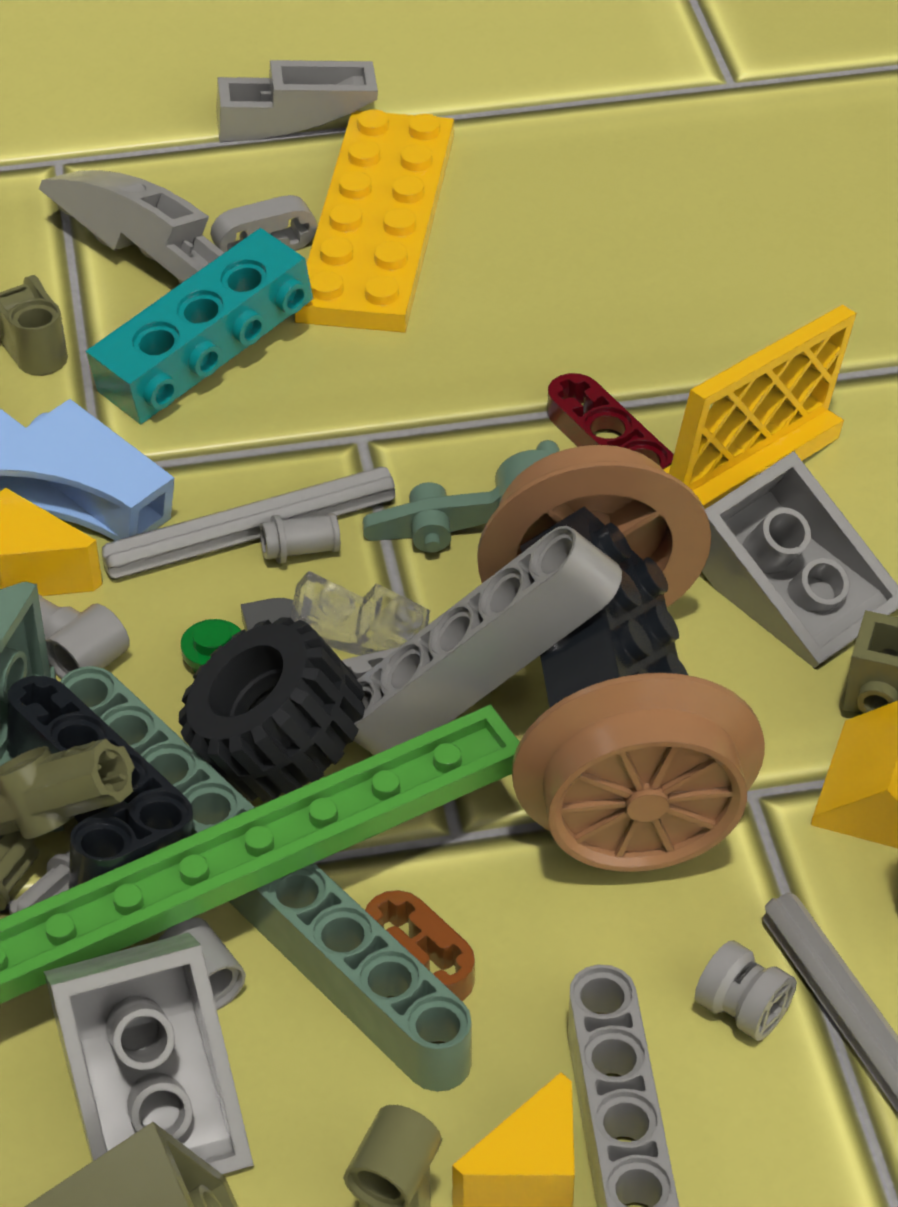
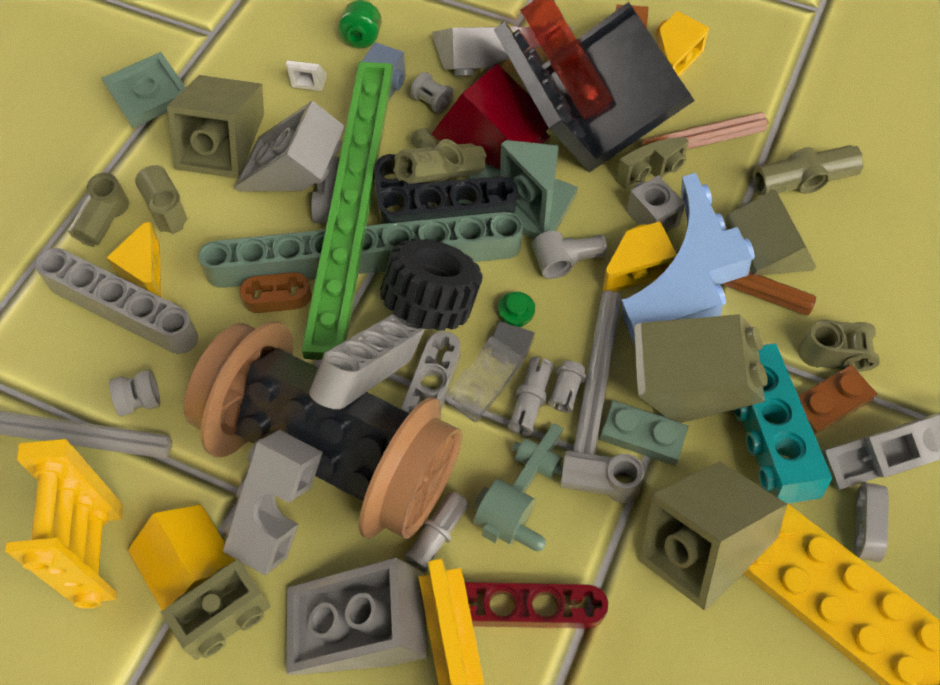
camera: 125 degrees right, 15 degrees up
none -> light grey arch [223,430,323,575]
none -> light grey pin [508,357,554,436]
none -> light grey piece [561,451,644,503]
none -> sand green plate [600,400,689,466]
none -> olive slope [634,314,767,423]
none -> olive slope [640,461,787,610]
none -> dark orange plate [798,365,877,435]

